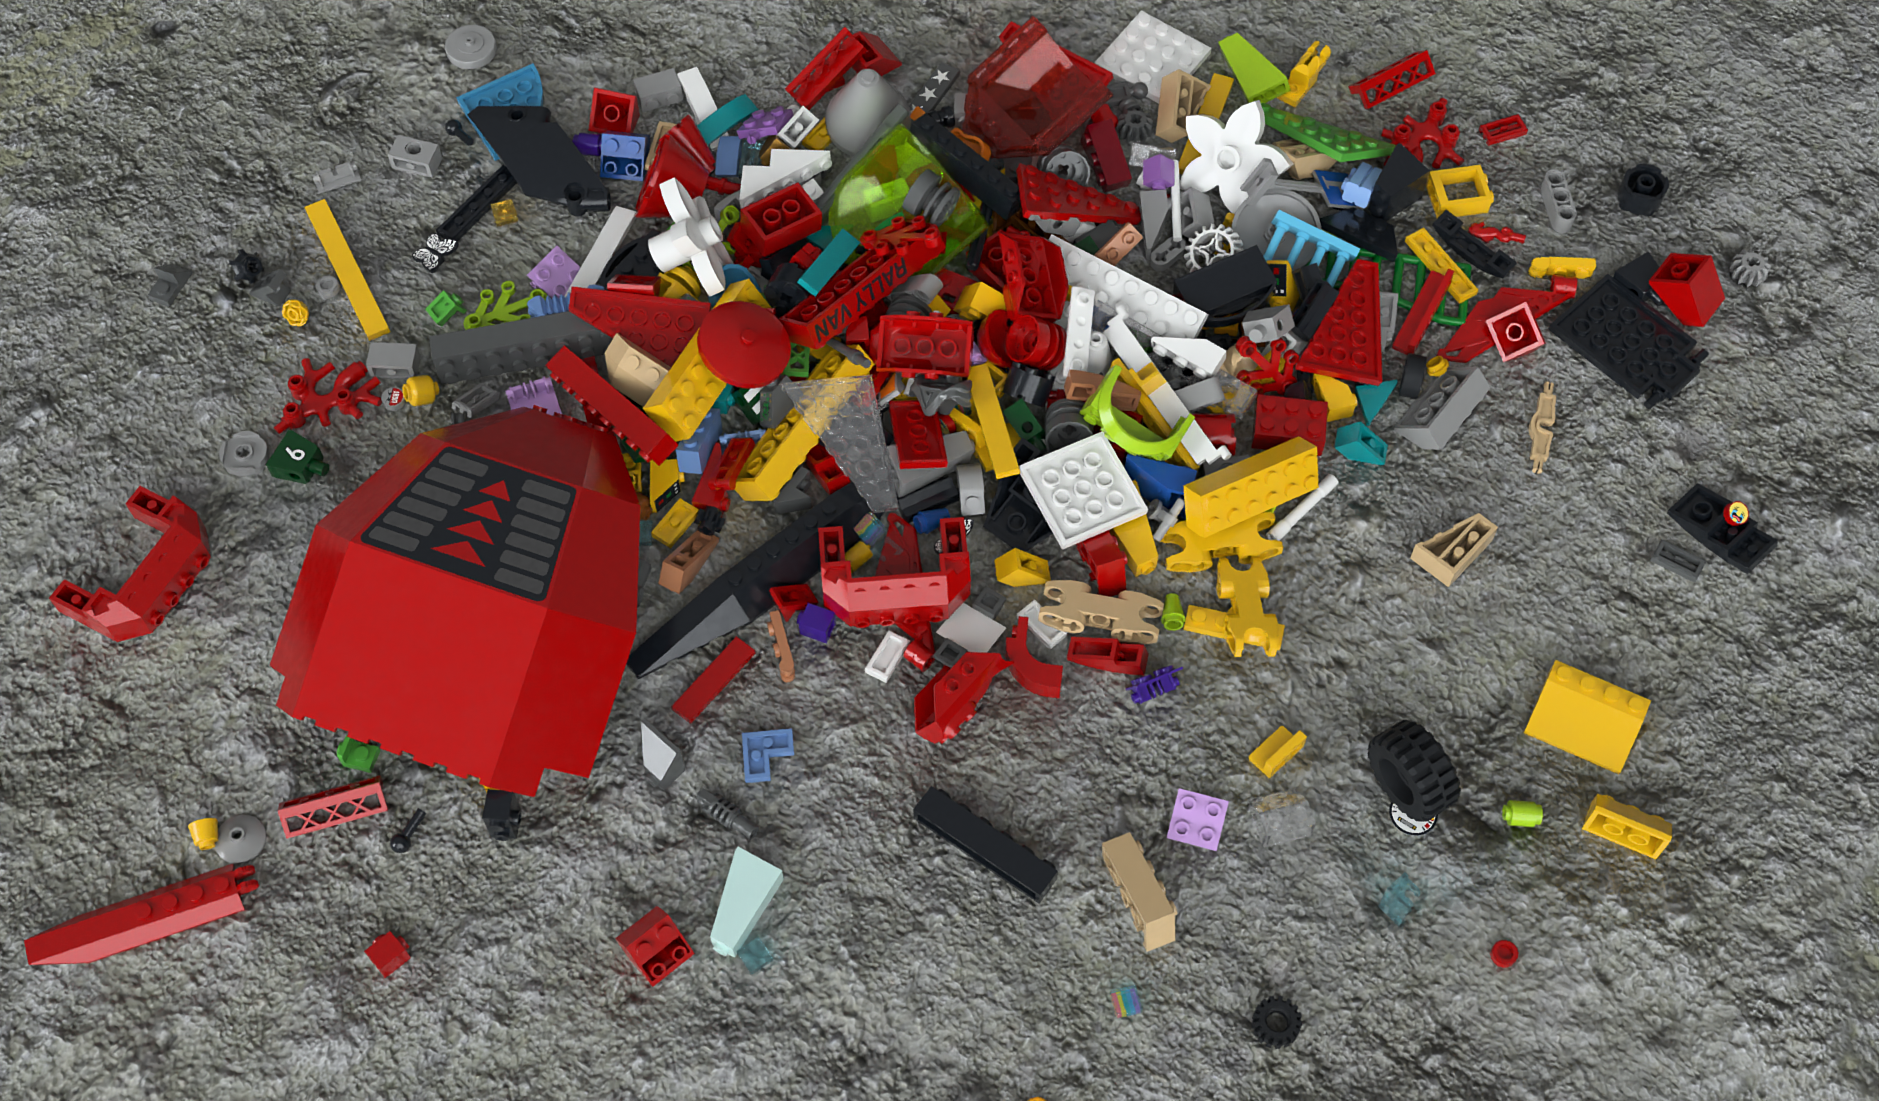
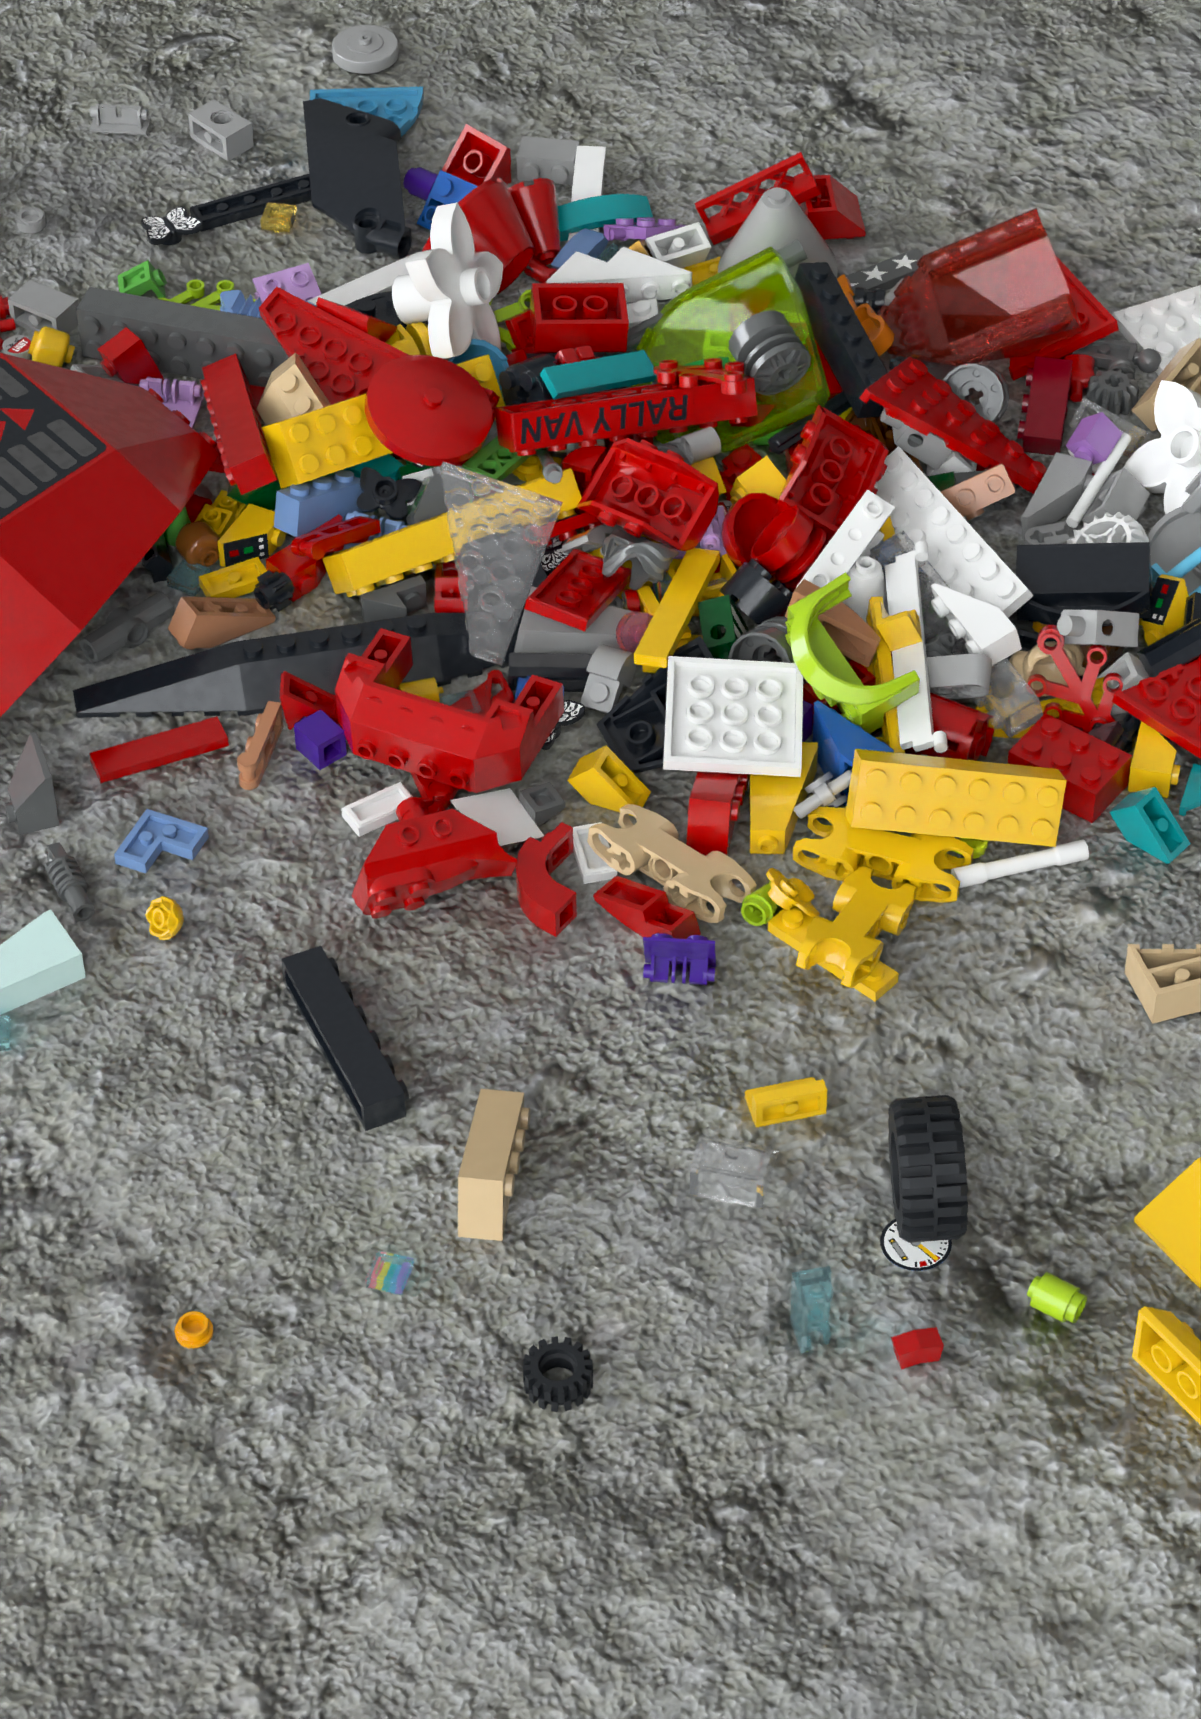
camera: 30 degrees right, 15 degrees down
yellow tile [304,199,390,341] -> none
black bar [445,119,474,146] -> none
clear light blue tile [853,512,886,546] -> none
lavender hinge [1167,788,1229,851] -> none
red tile [1490,940,1518,968] -> none
none -> red slope [97,327,164,384]
none -> yellow plate [145,896,184,940]
none -> black animal [356,467,421,520]
none -> clear pink wheel [616,611,653,653]
none -> yellow plate [766,868,820,917]
none -> red piece [891,1327,944,1370]

